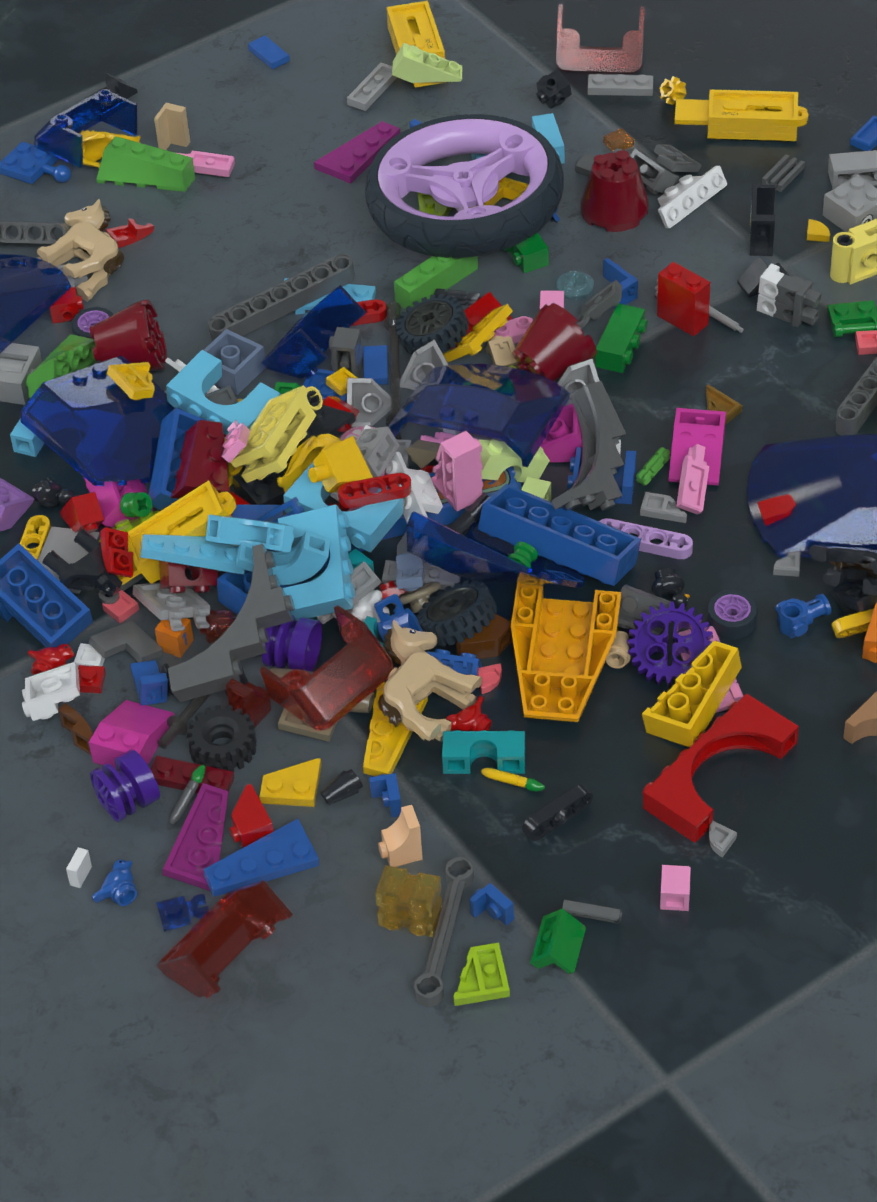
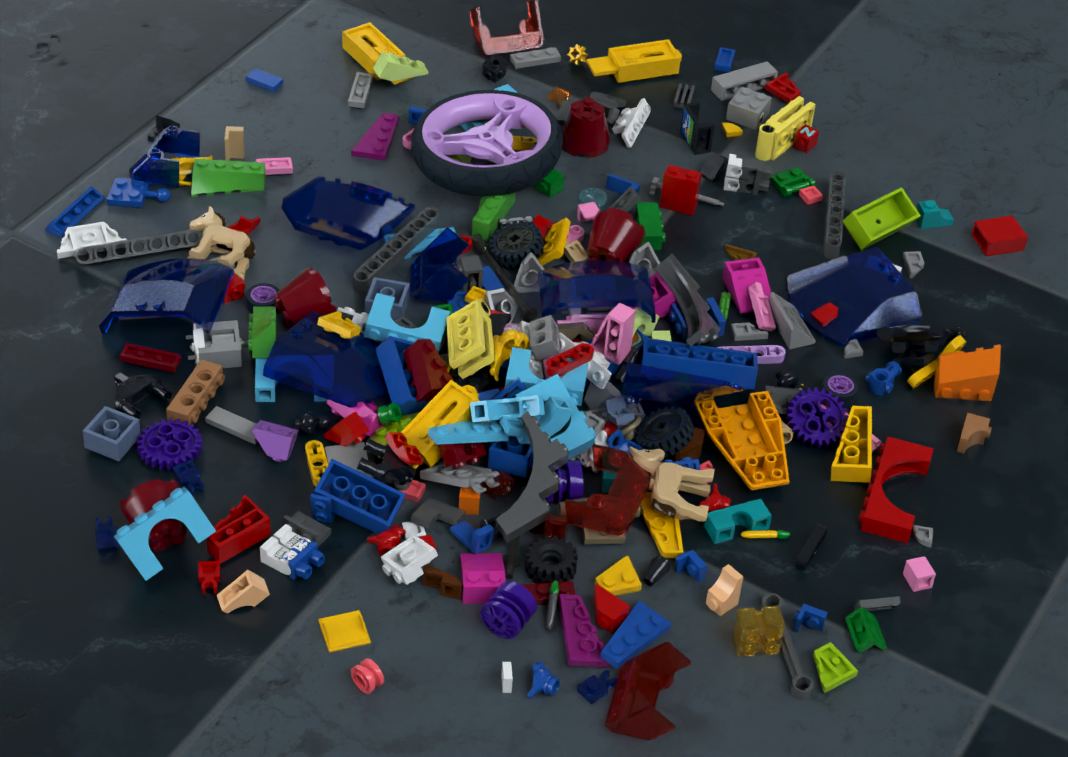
camera: 30 degrees left, 5 degrees down
bright pink hinge [222,420,250,463] -> none
yellow torso [308,436,373,493] -> none
none -> clear blue windscreen [281,176,415,250]
none -> light grey slope [769,292,816,350]

